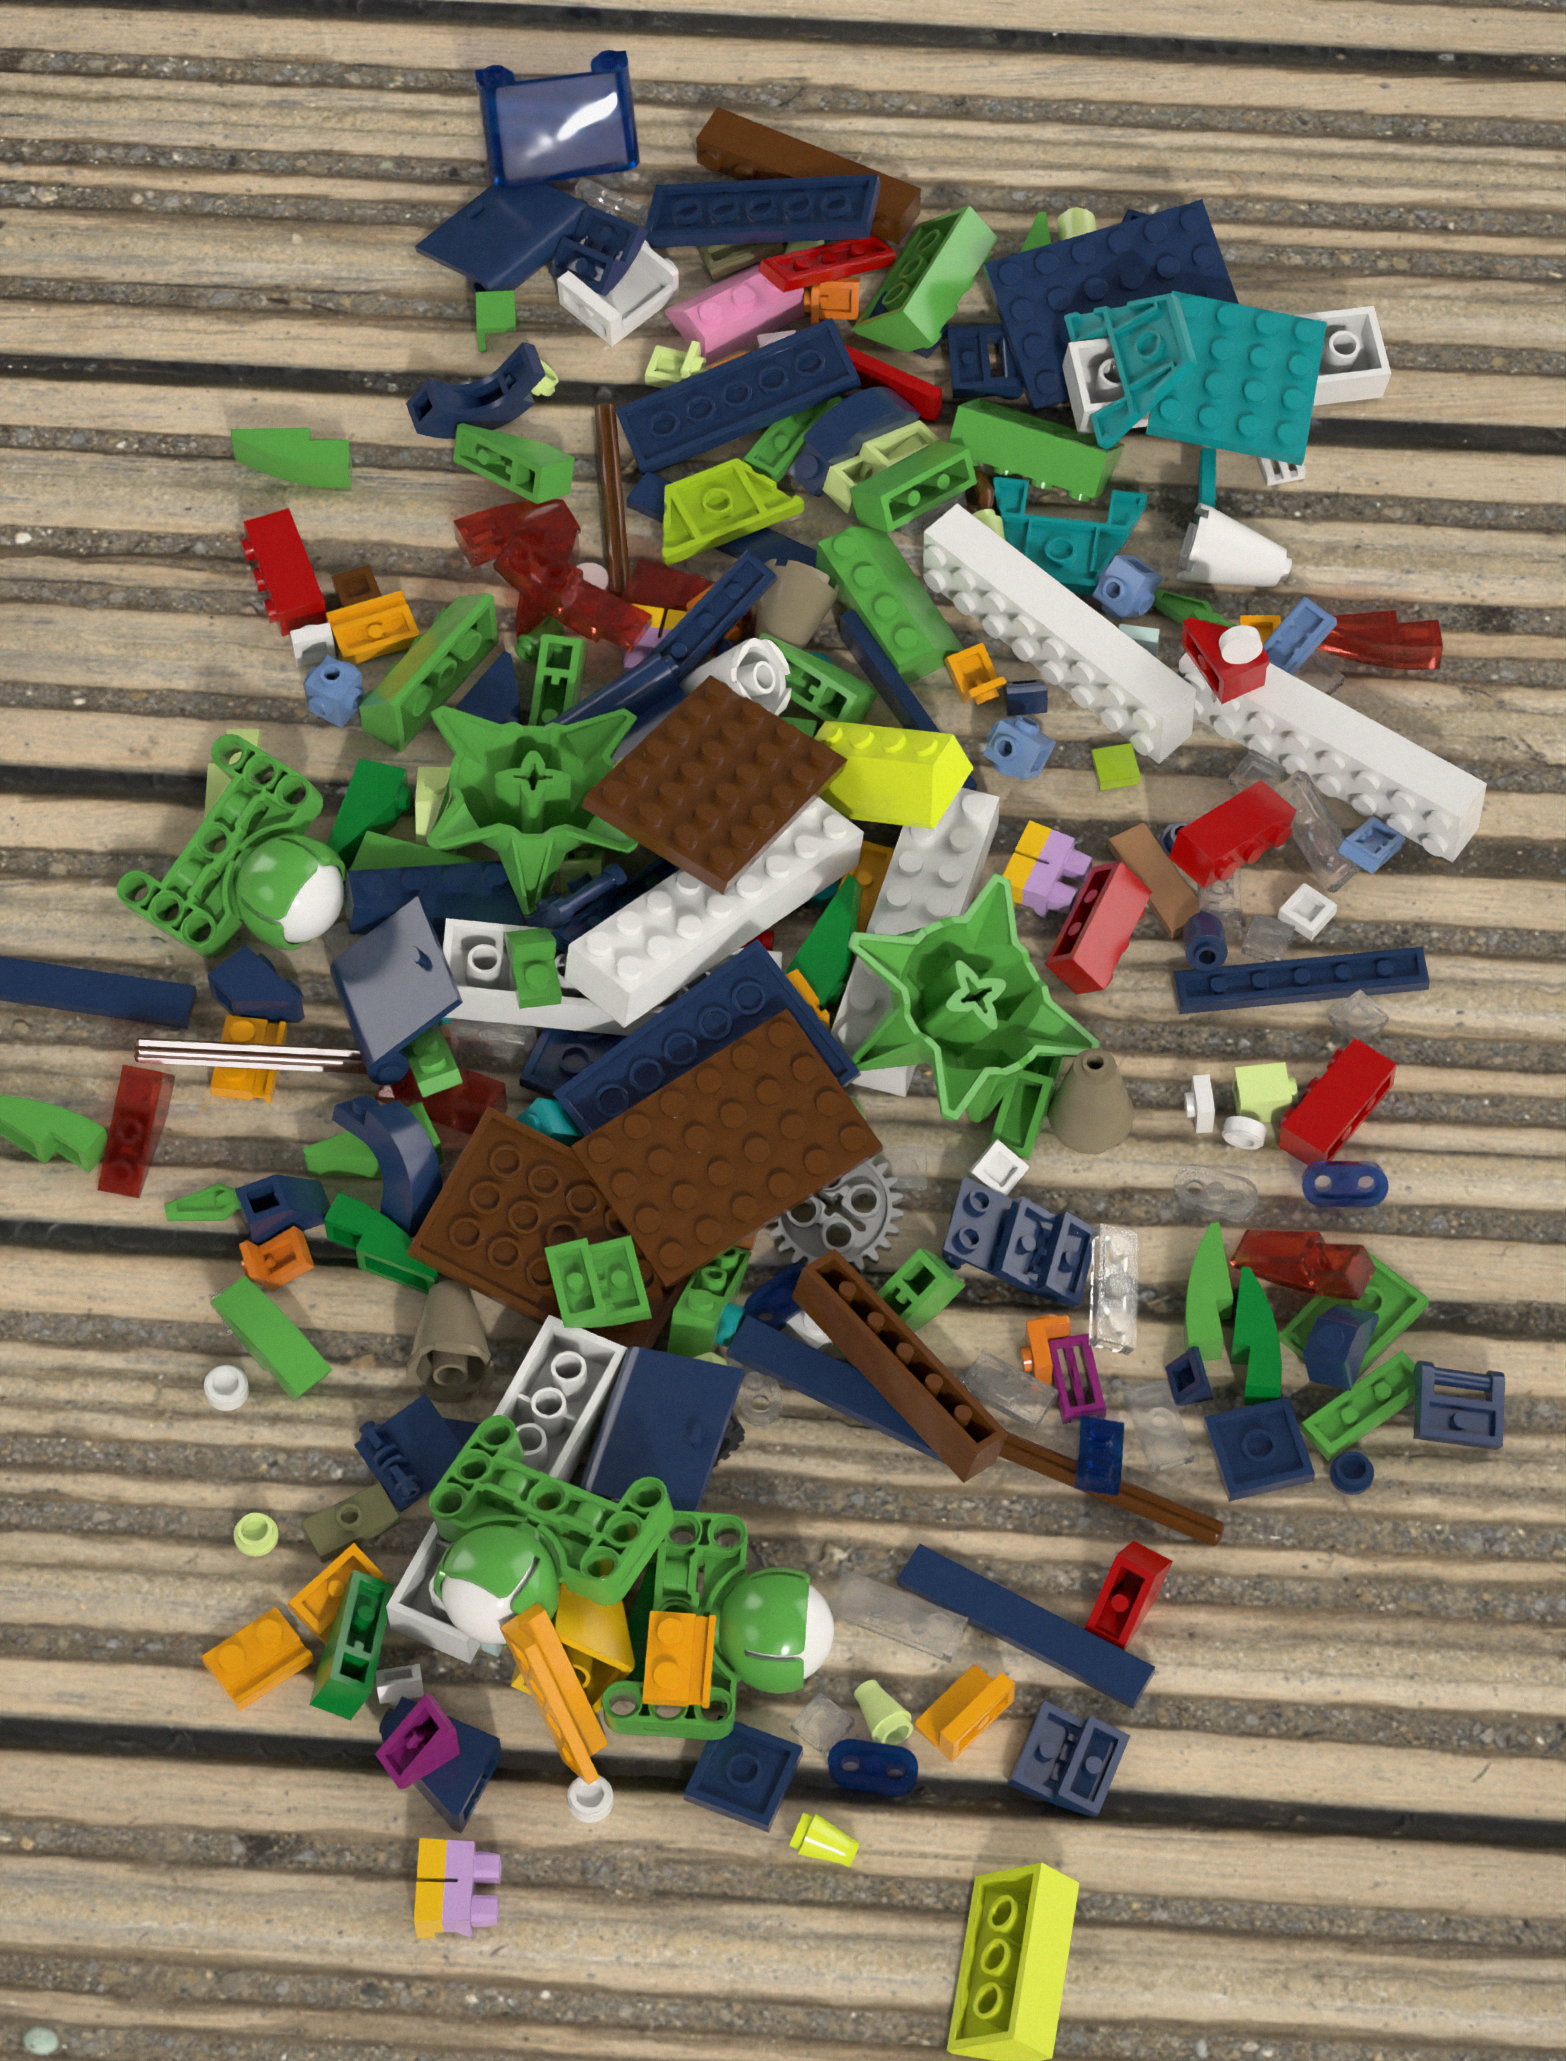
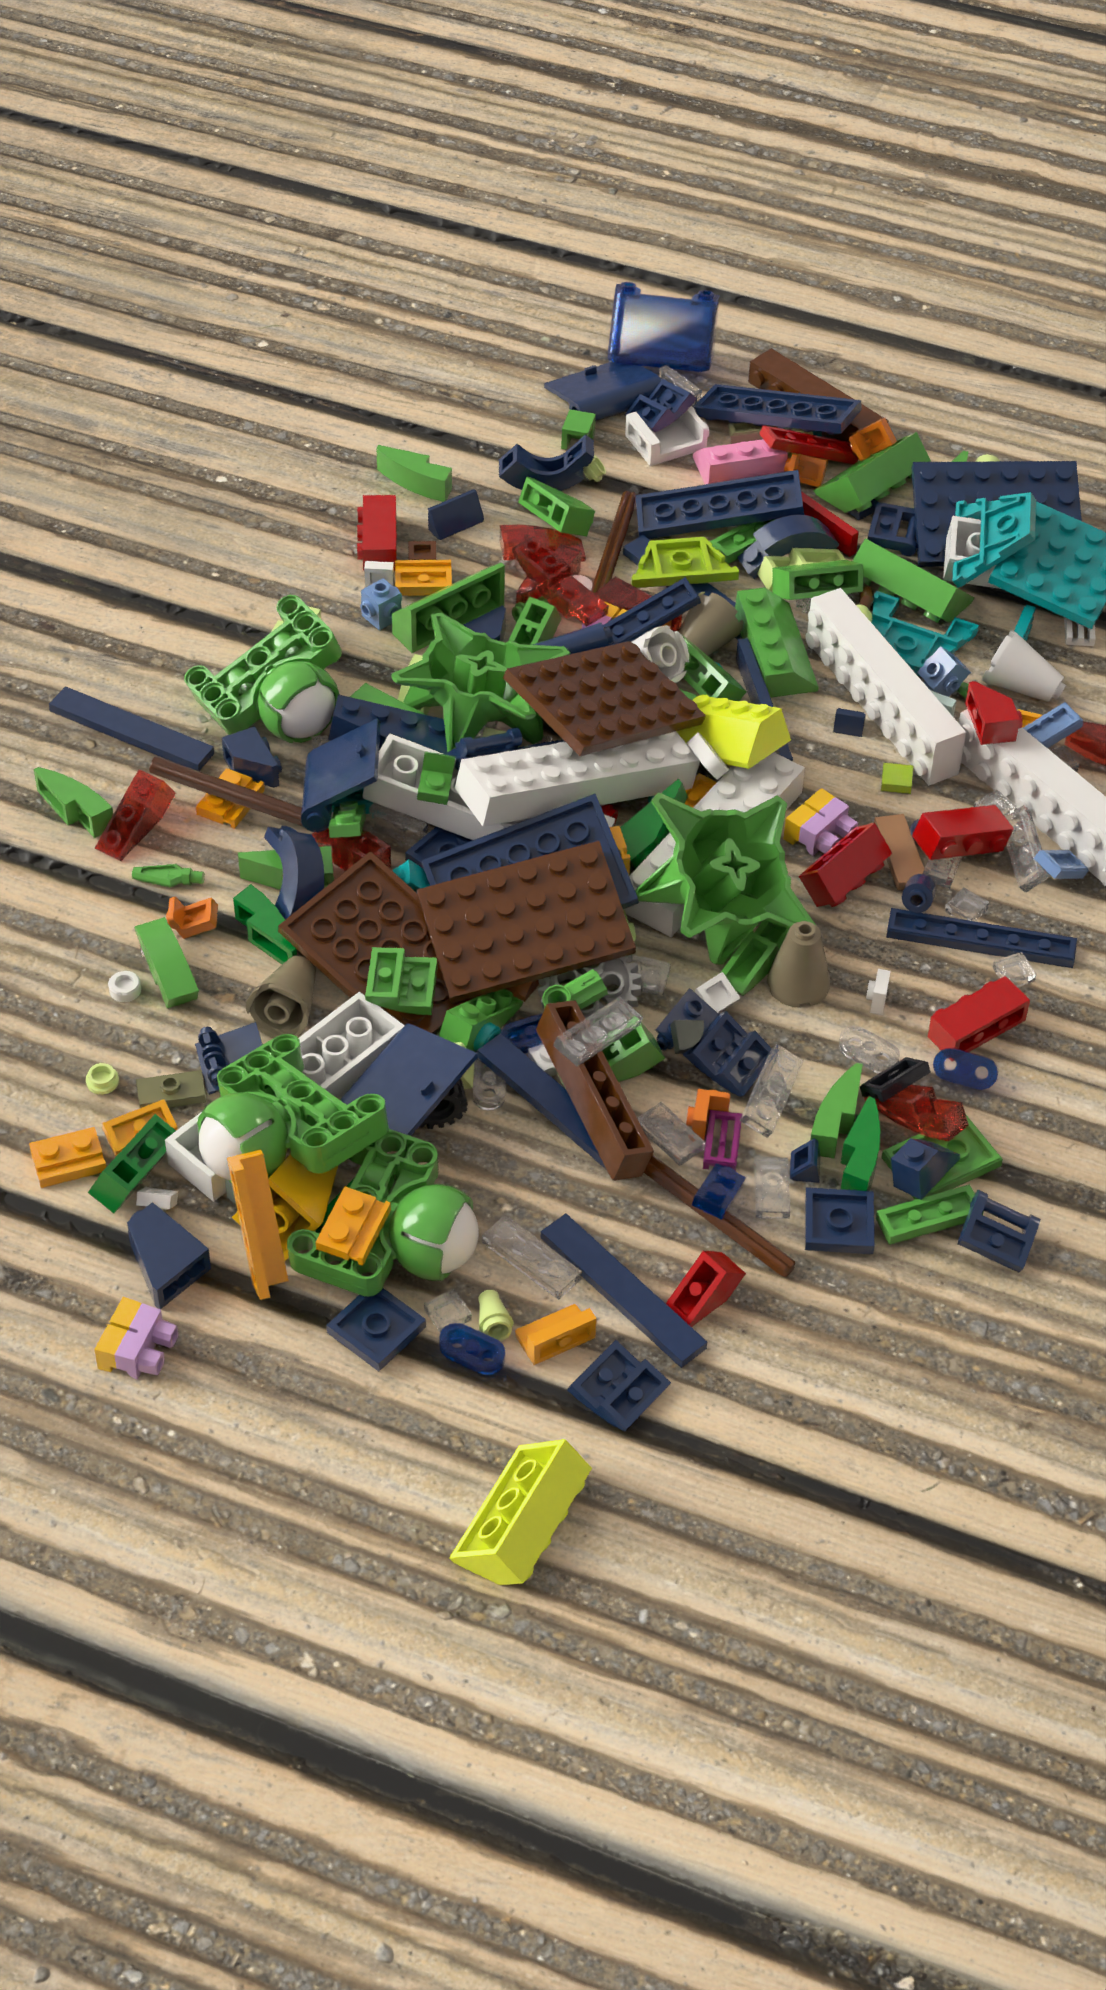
camera: 15 degrees right, 10 degrees down
dark blue slope [235,1174,331,1246] -> none
green slope [327,758,413,870] -> none
magenta slope [375,1693,460,1789] -> none
white tile [567,1775,614,1823] -> none
yellowish green bracket [644,340,706,389] -> none
neon yellow cone [789,1812,860,1868] -> none
light orange bracket [944,642,1007,706] -> none
medium blue brick [983,715,1056,780] -> none
white tile [1219,625,1263,664] -> none
white tile [1222,1116,1267,1150] -> none
yellowish green brick [1232,1062,1298,1123] -> none
white plate [1278,883,1337,941] -> none
dark blue plate [1329,1451,1374,1495] -> none
none -> dark blue slope [428,489,484,540]
none -> bright green piece [542,969,608,1009]
none -> clear plate [553,997,643,1067]
none -> pearl dark grey tile [670,1020,704,1054]
none -> white beam [687,733,729,780]
none -> orange bracket [849,418,897,461]
none -> black tile [859,1057,931,1102]

